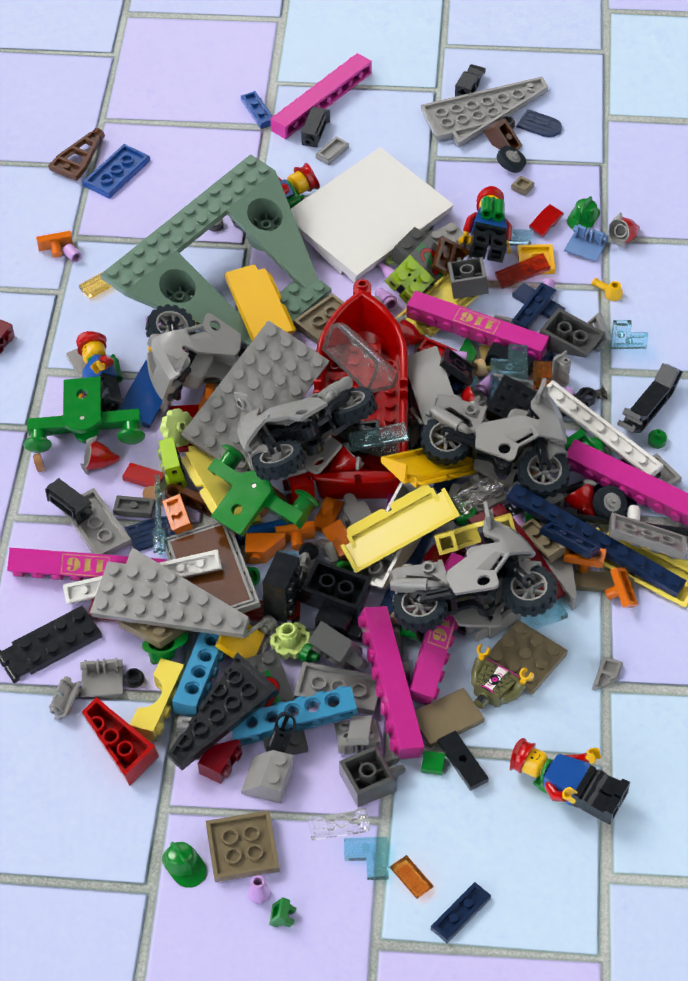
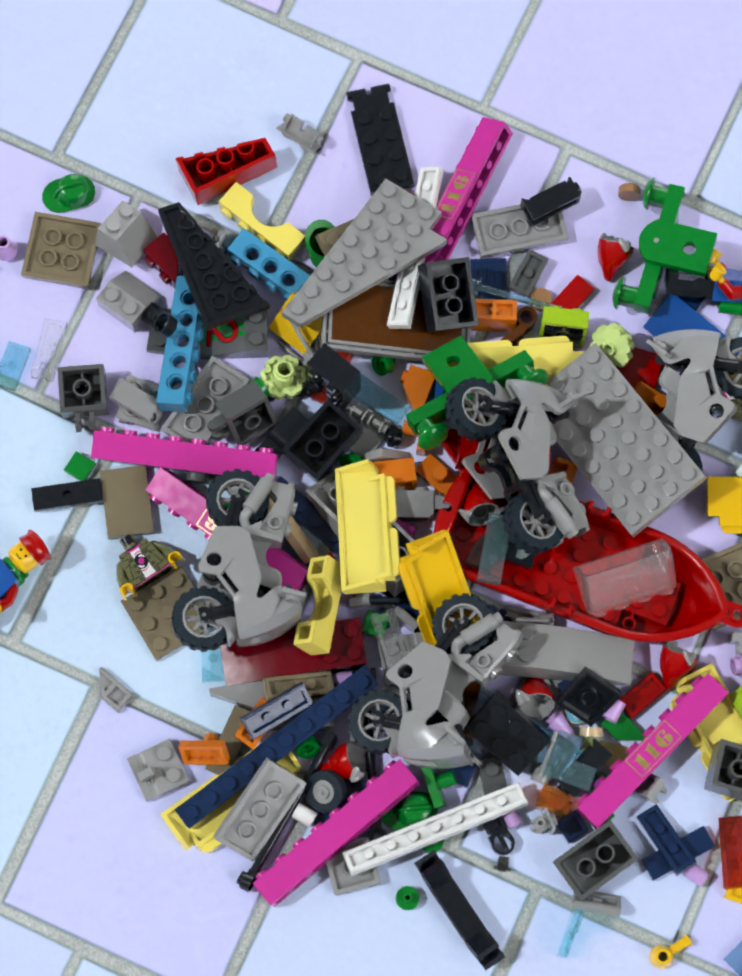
camera: 105 degrees right, 25 degrees up
light grey hinge [80,658,123,697] -> none
black plate [124,668,145,688] -> none
none -> light grey slope [95,200,157,268]
none -> light grey hinge [127,739,190,802]
none -> black brick [417,257,479,333]

